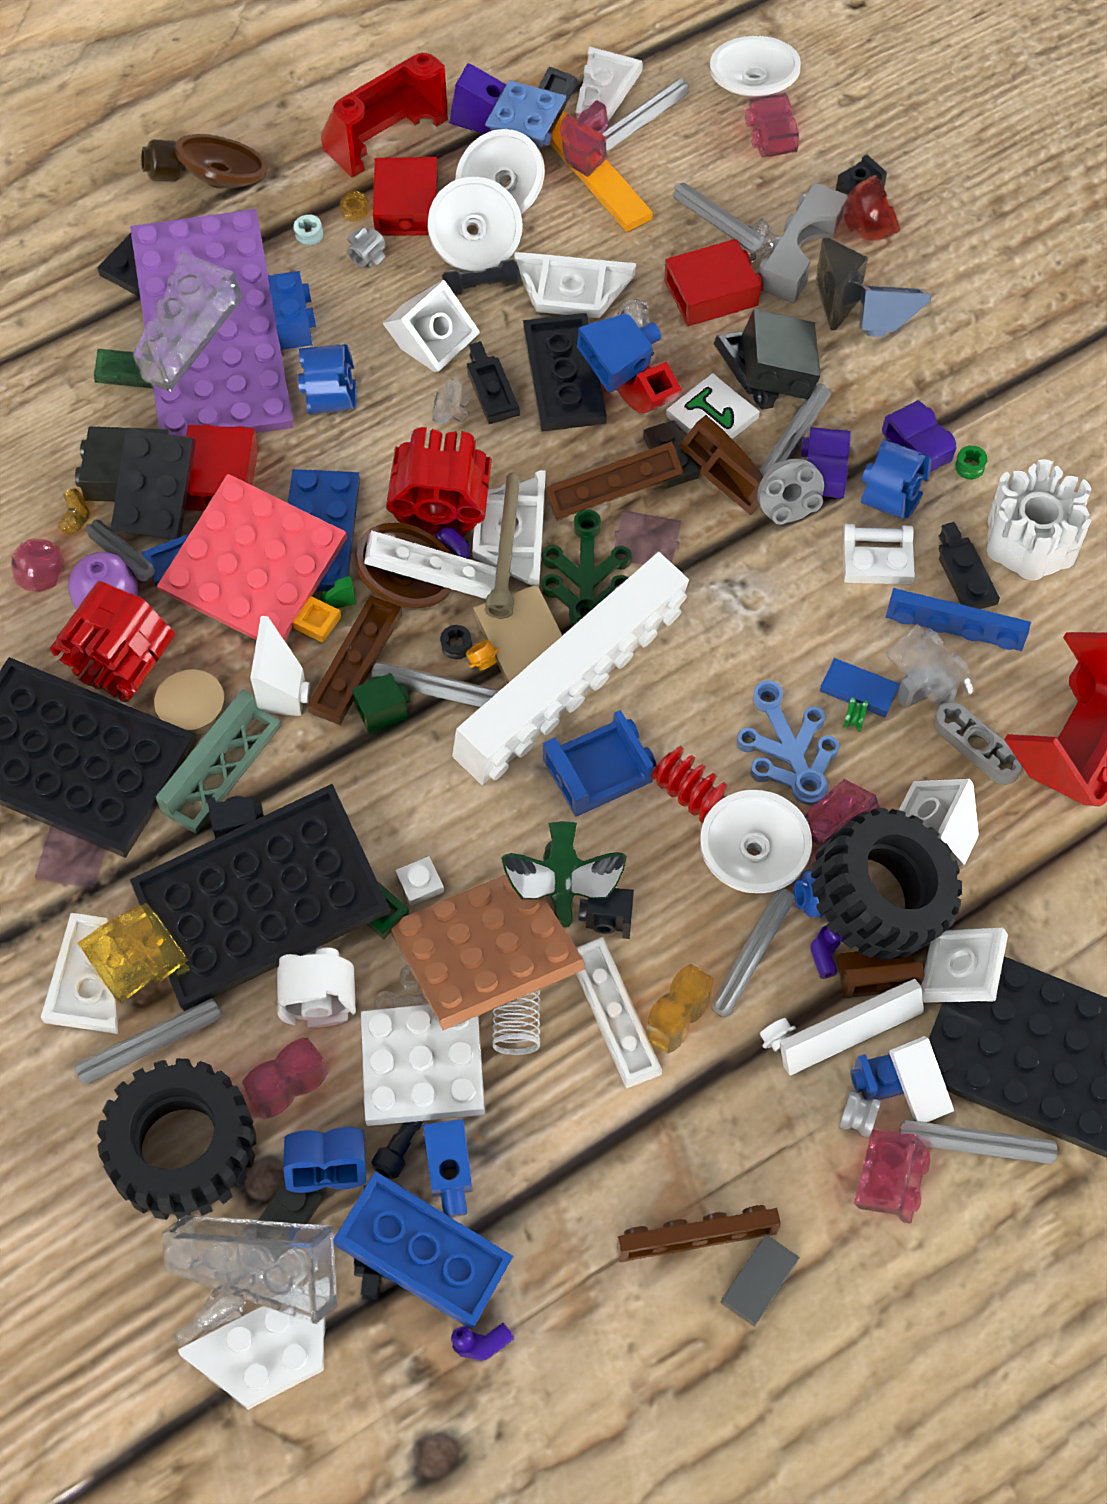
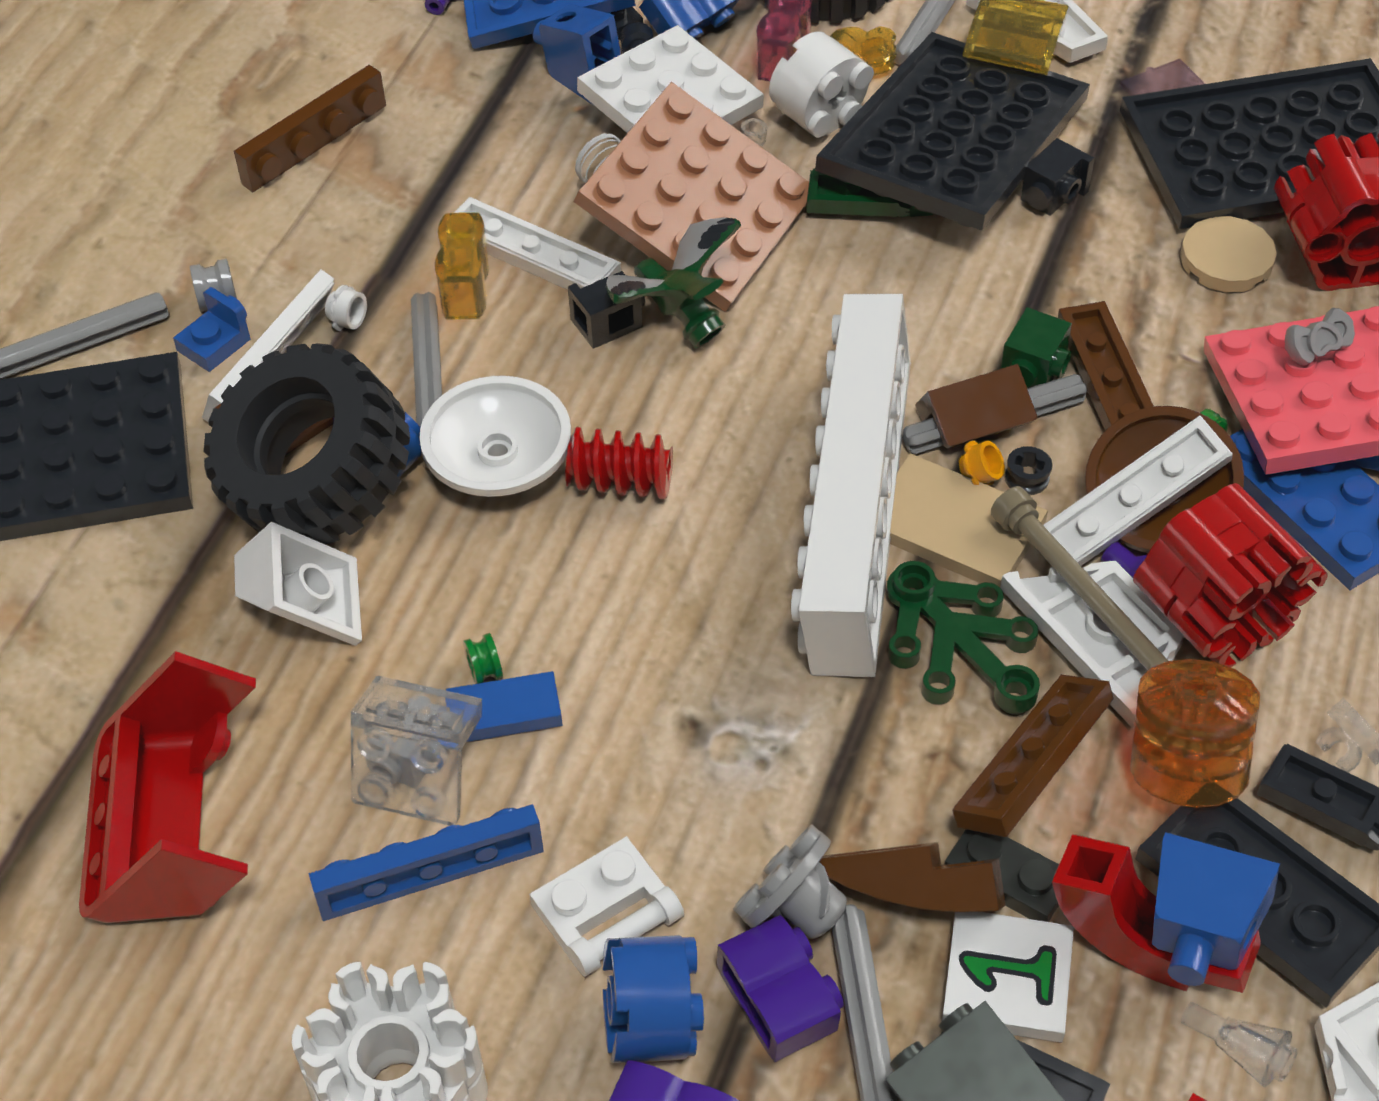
camera: 145 degrees right, 10 degrees down
sand green fence [156,689,281,834] -> none
white slope [250,616,311,716] -> none
light orange plate [293,596,341,643] -> none
white plate [395,857,444,907] -> none
blue panel [543,710,656,817] -> none
piece [614,510,681,565] -> none
dark grey tile [721,1234,800,1327] -> none
medium blue plant [737,680,839,805] -> none
clear pink bracket [804,779,880,846] -> none
clear pink bracket [854,1129,930,1224] -> none
white tile [889,1036,954,1123] -> none
white tile [921,927,1008,1003] -> none
light grey beam [934,702,1022,785] -> none
black hinge [938,522,1000,609] -> none
none -> clear yellow plate [830,26,897,75]
none -> reddish brown panel [915,364,1037,448]
none -> clear orange wheel [1130,659,1260,808]
none -> light grey piece [1285,308,1355,365]

